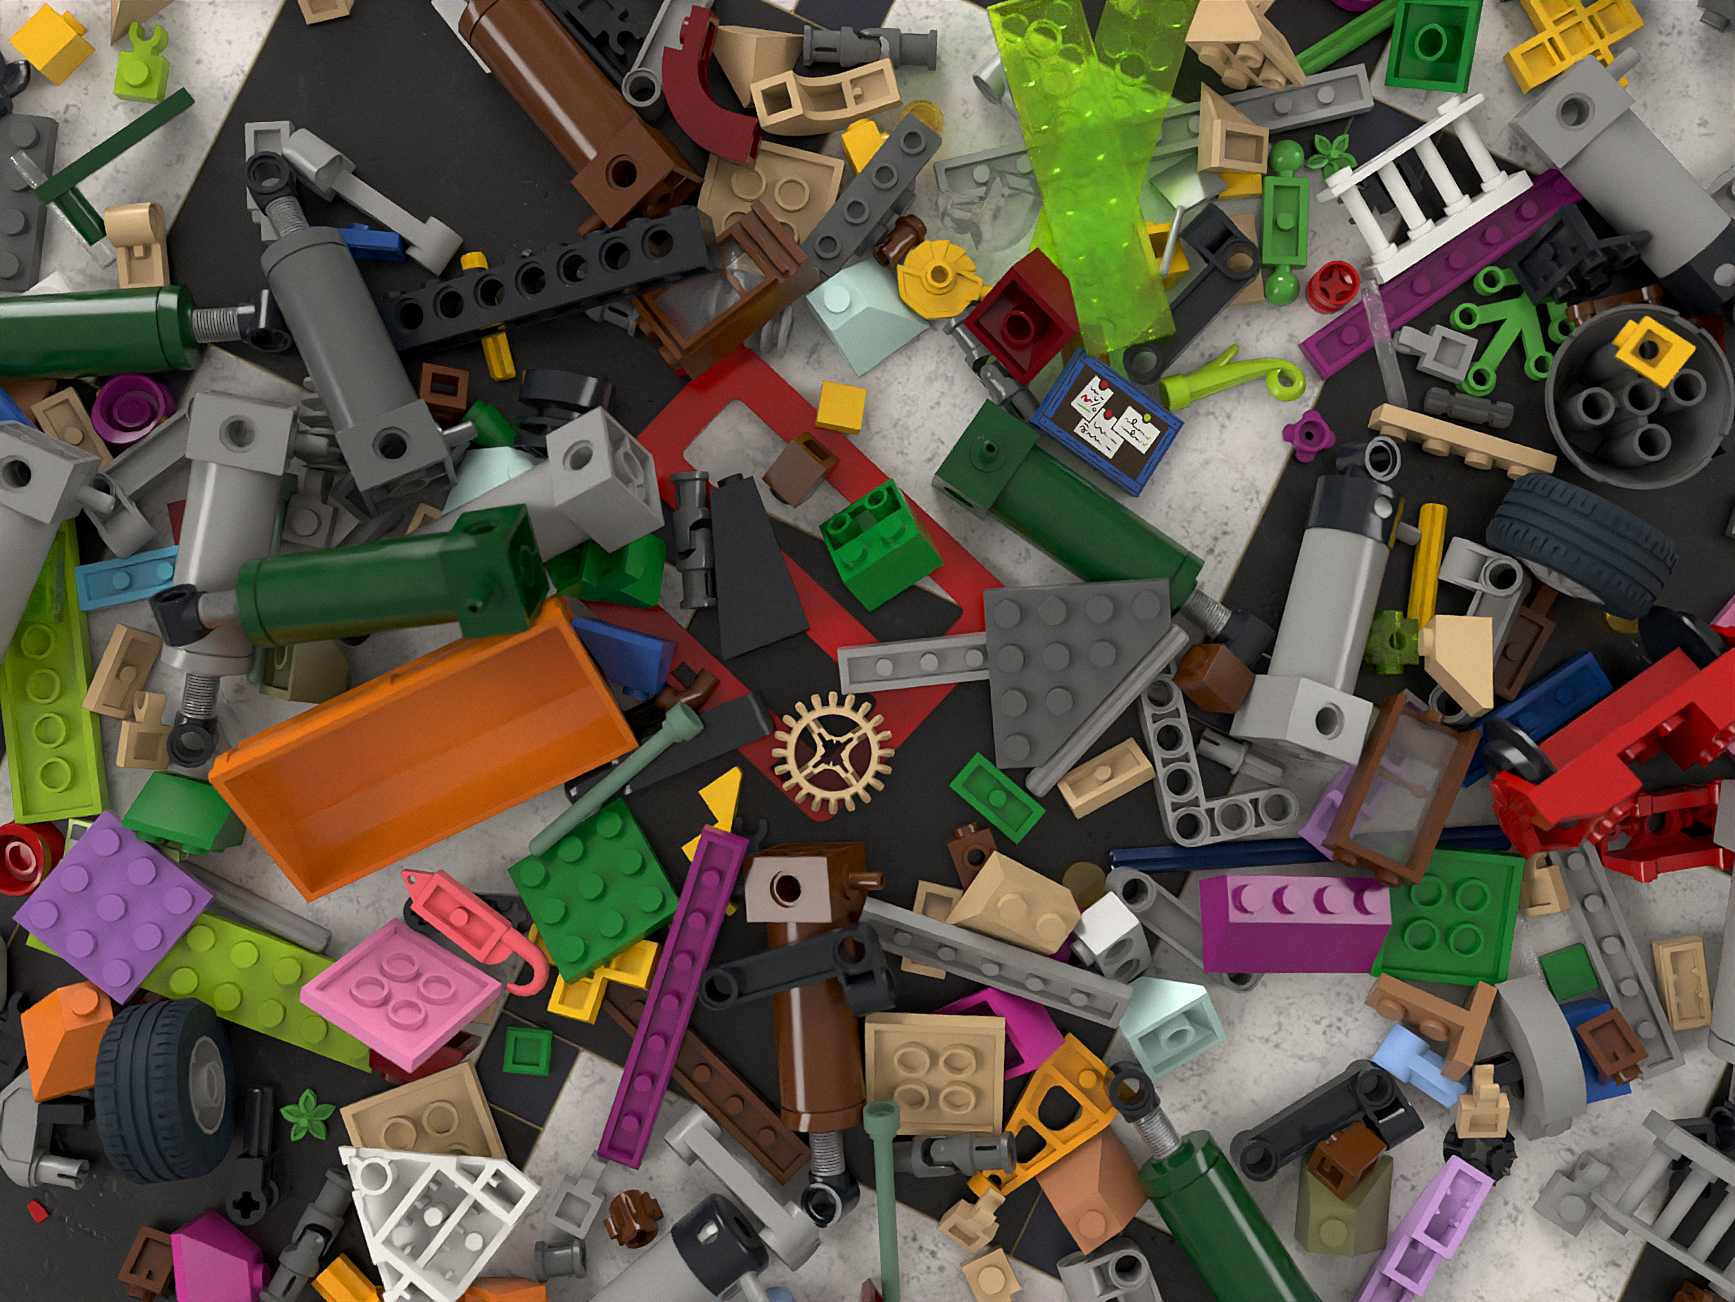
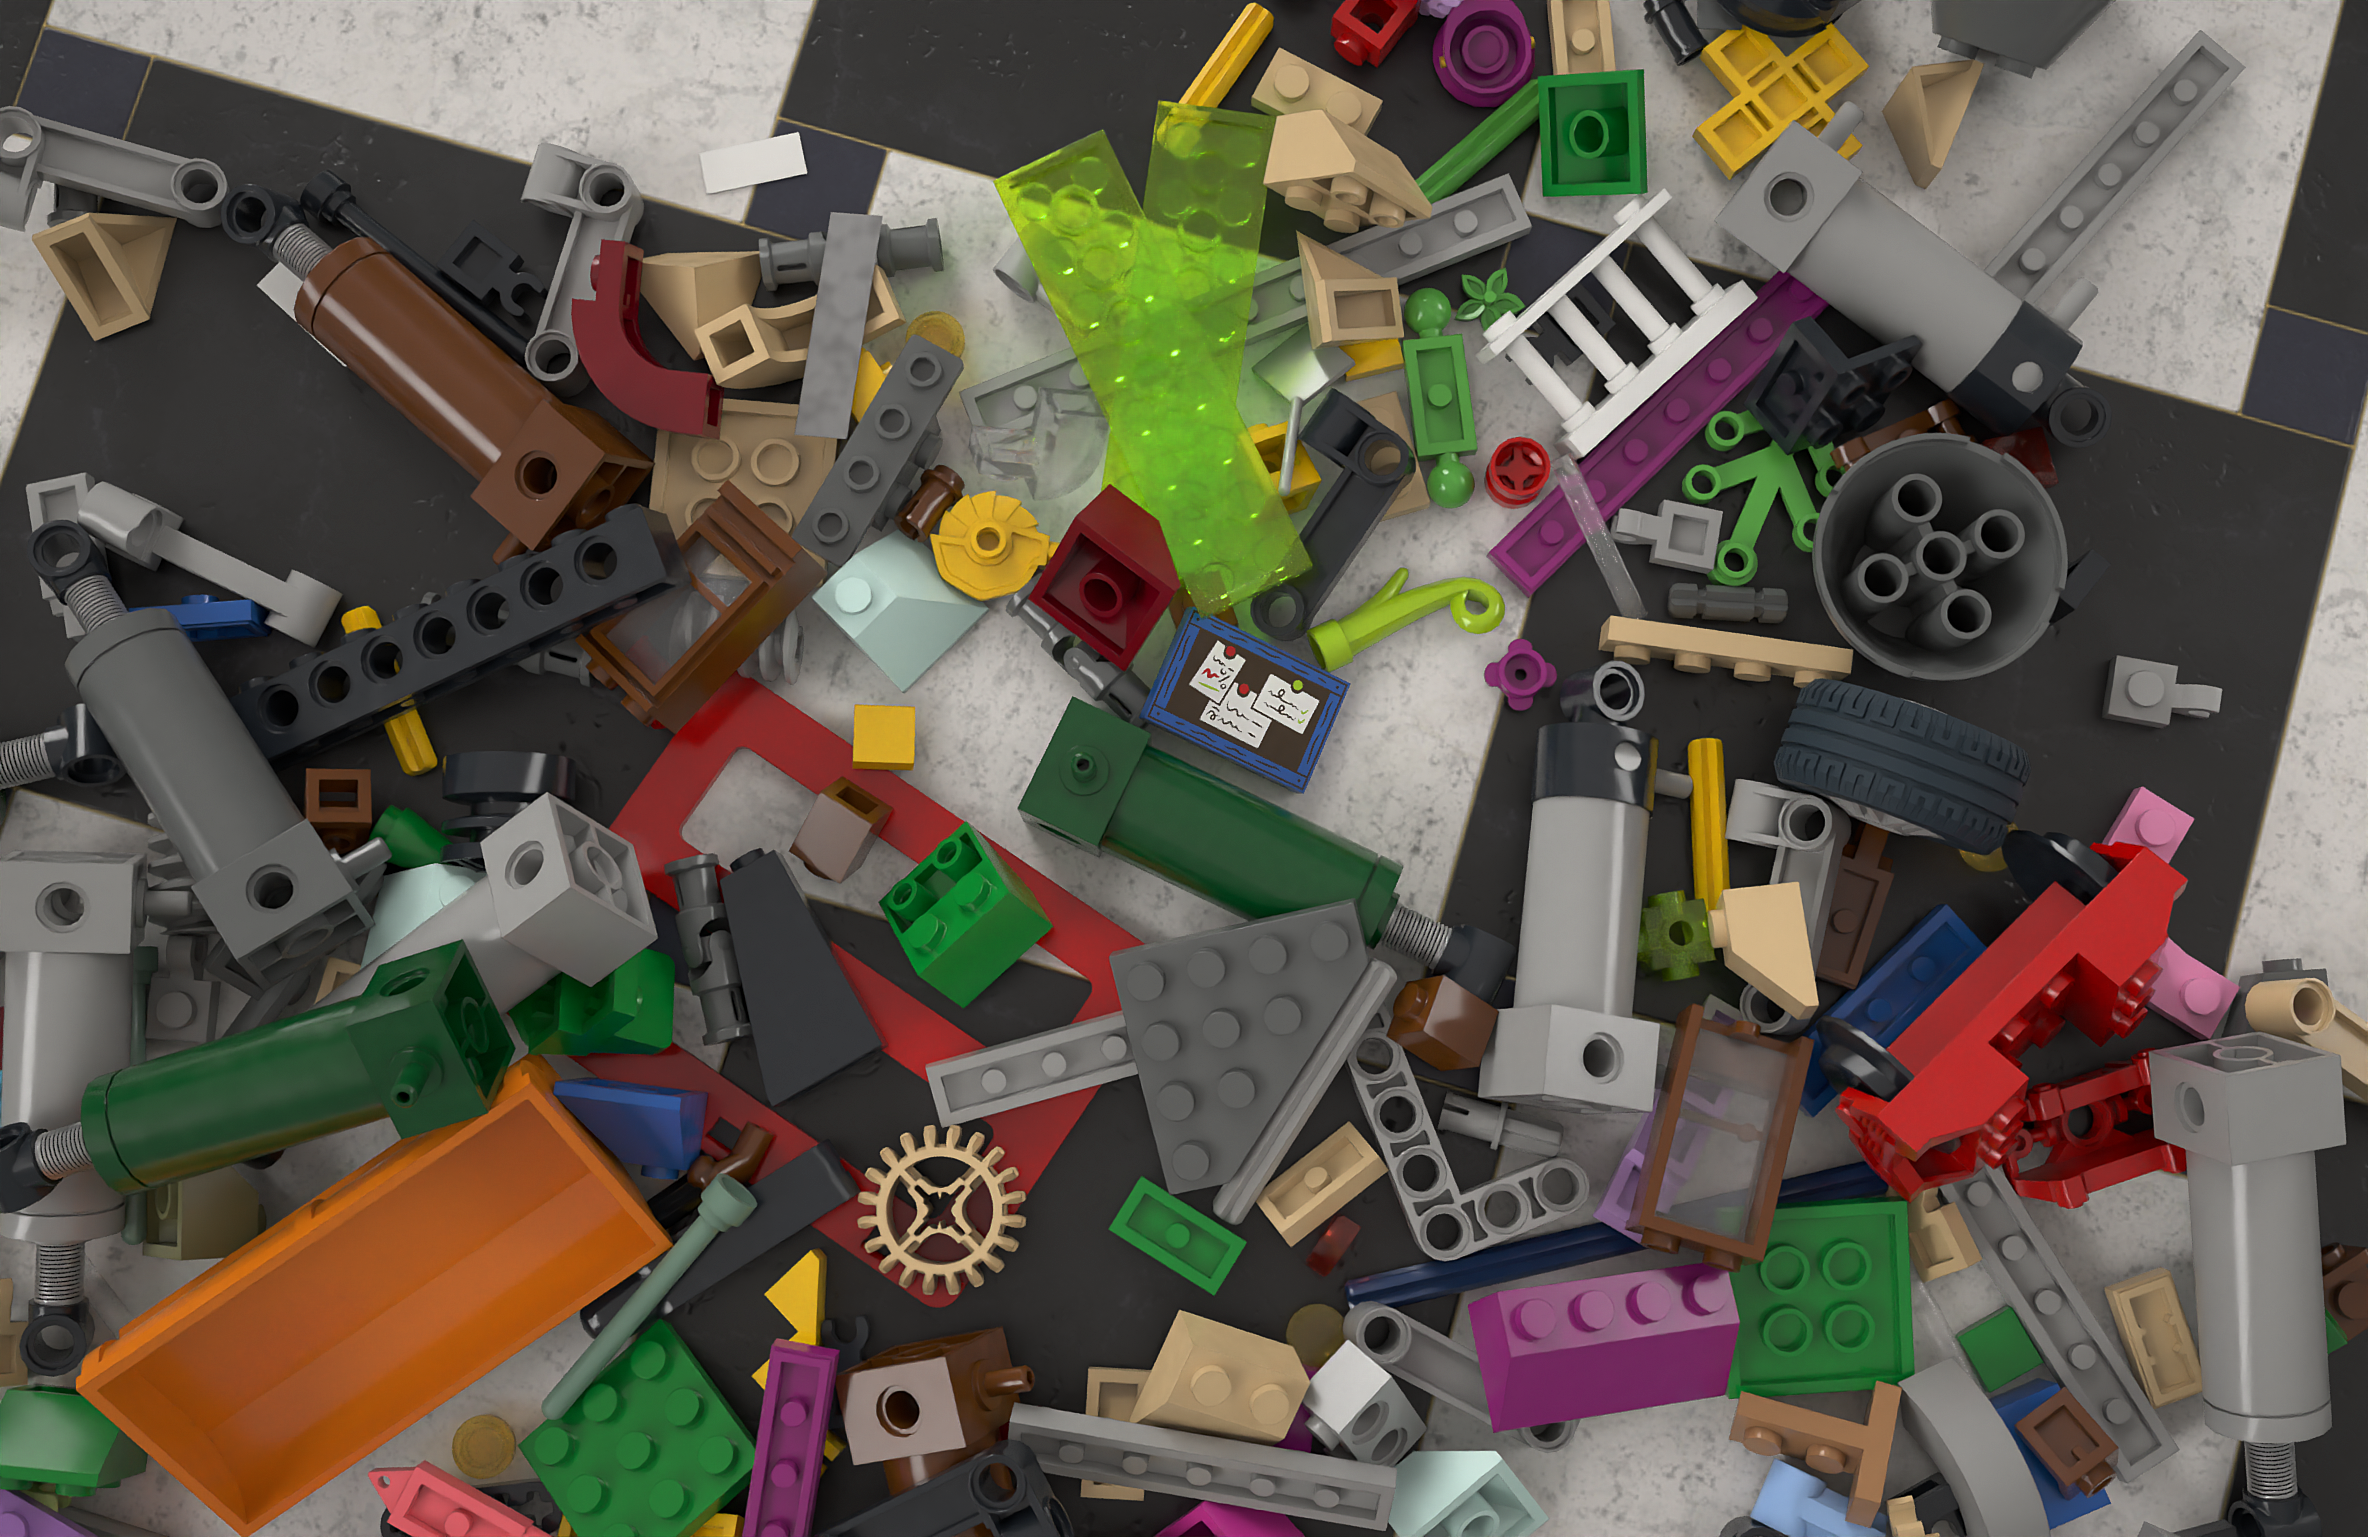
camera: 10 degrees left, 5 degrees down
reddish brown brick [945,822,998,893] -> none
yellow brick [1612,315,1696,389] -> none
none -> clear yellow plate [452,1414,517,1479]
none -> flat silver sticker [794,212,883,439]
none -> clear red tile [1306,1213,1361,1277]
none -> tan slope [1882,59,1984,189]

